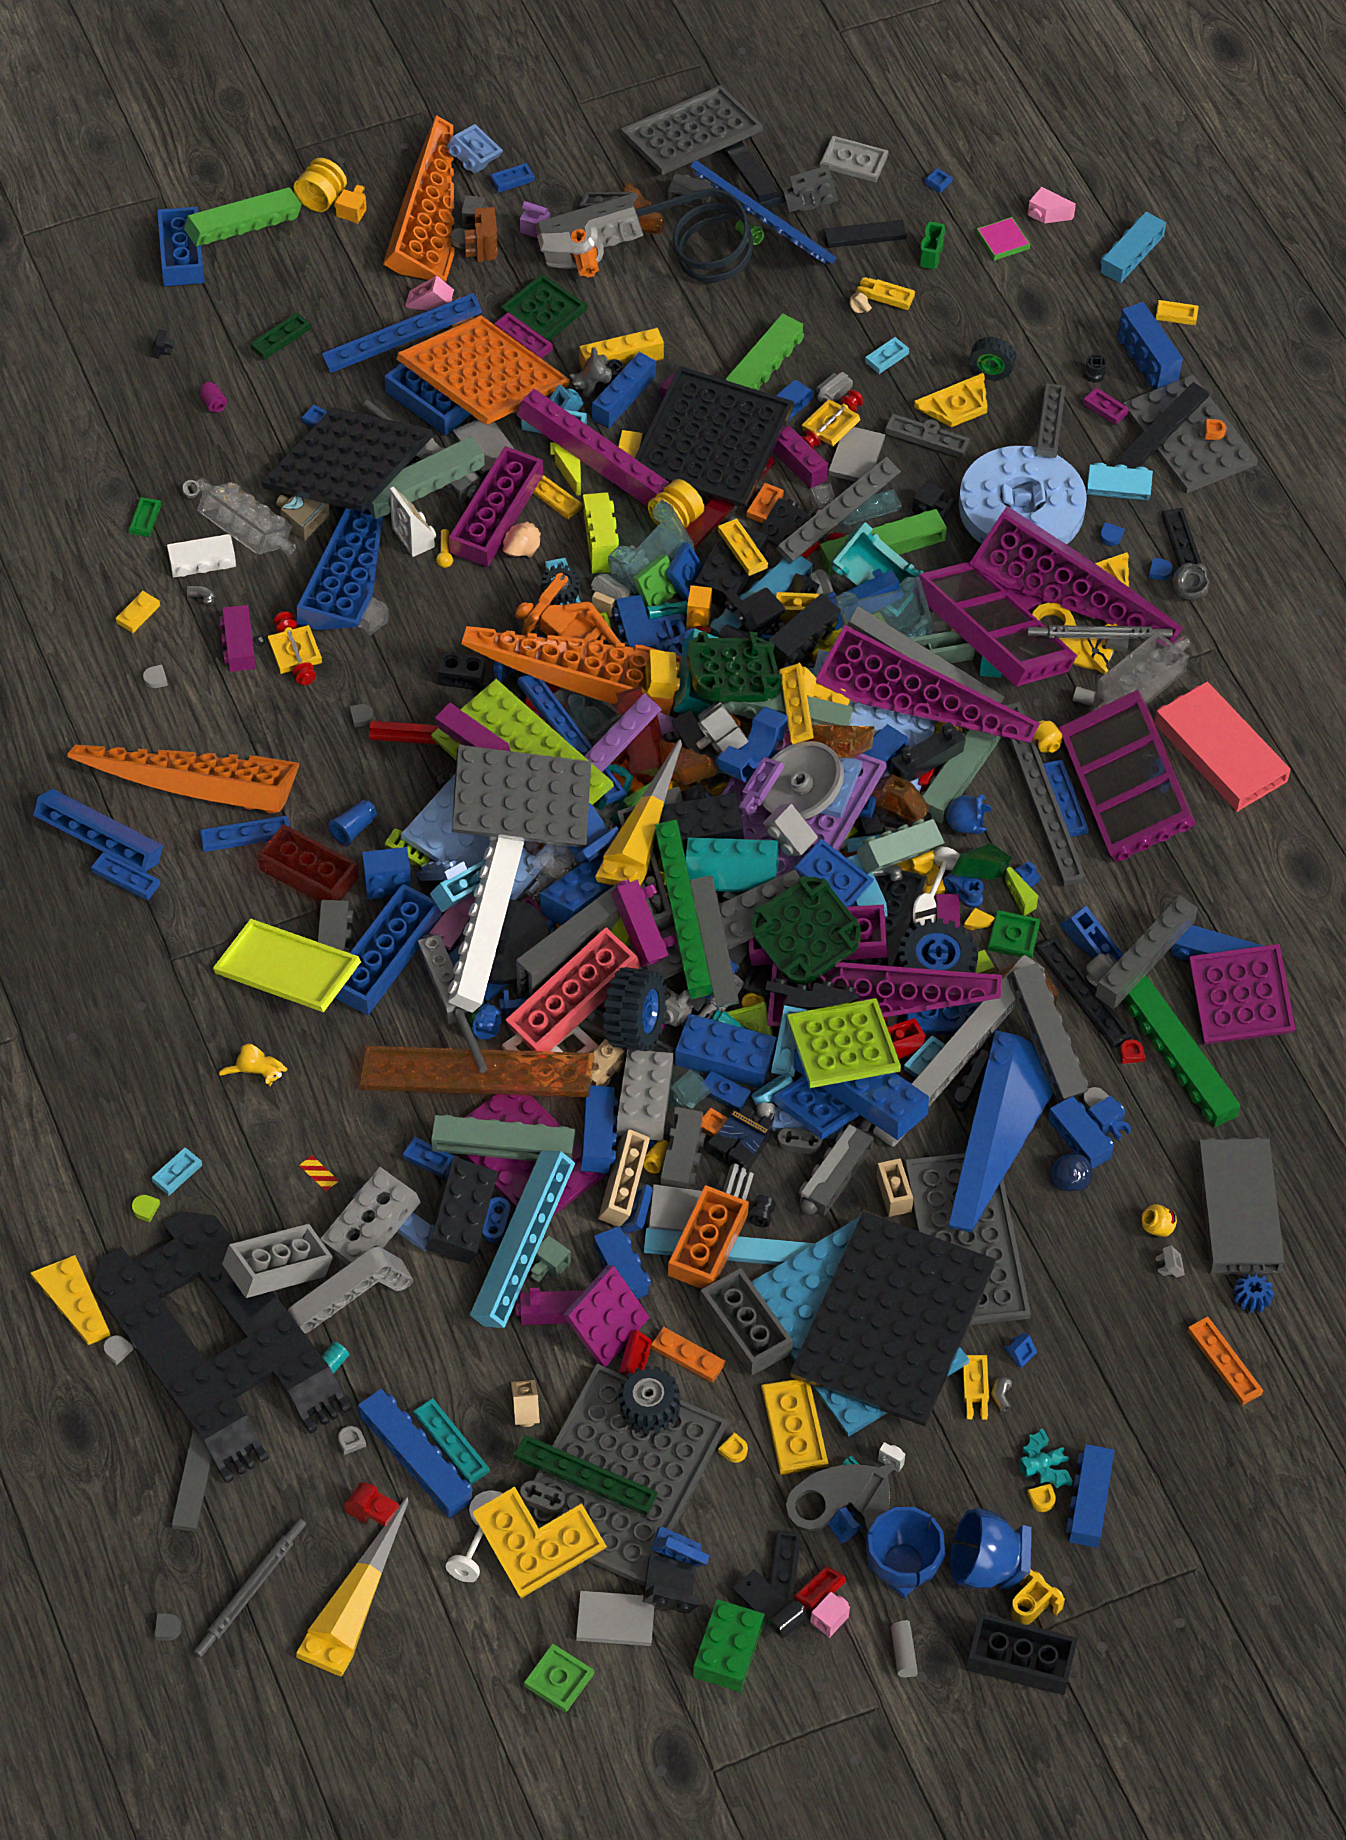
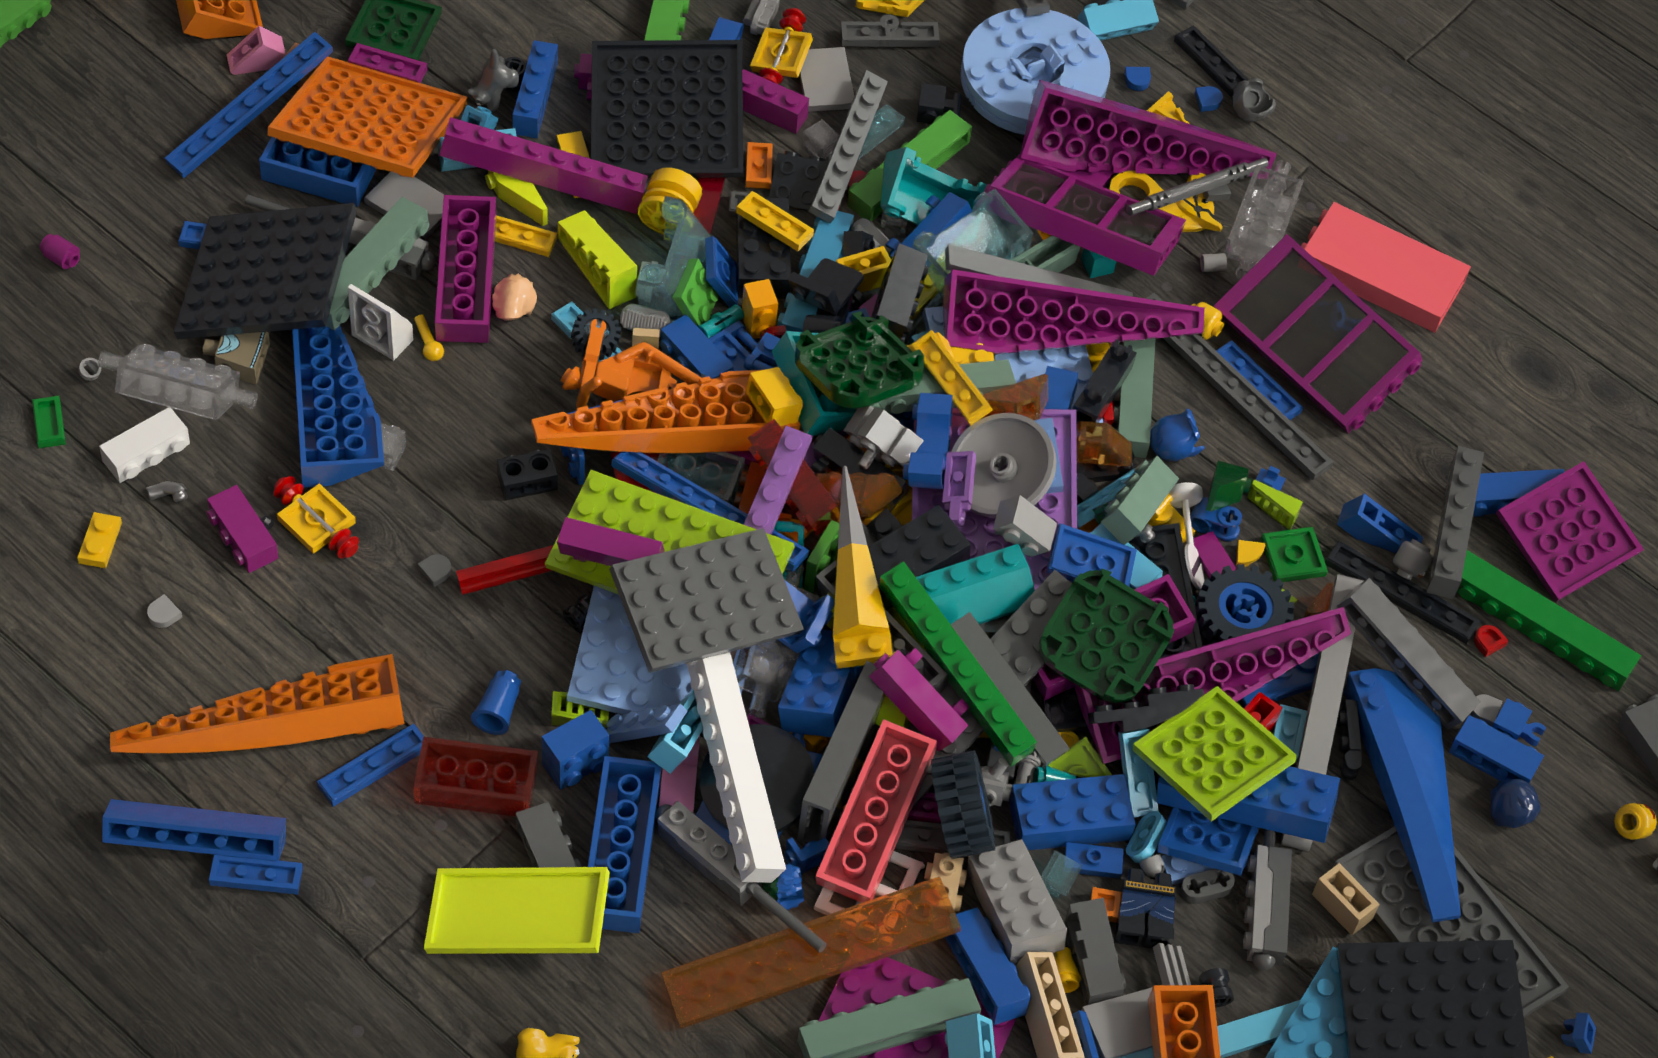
camera: 30 degrees left, 0 degrees up
dark green plate [250,312,311,360] -> none
yellow brick [579,328,664,369] -> none

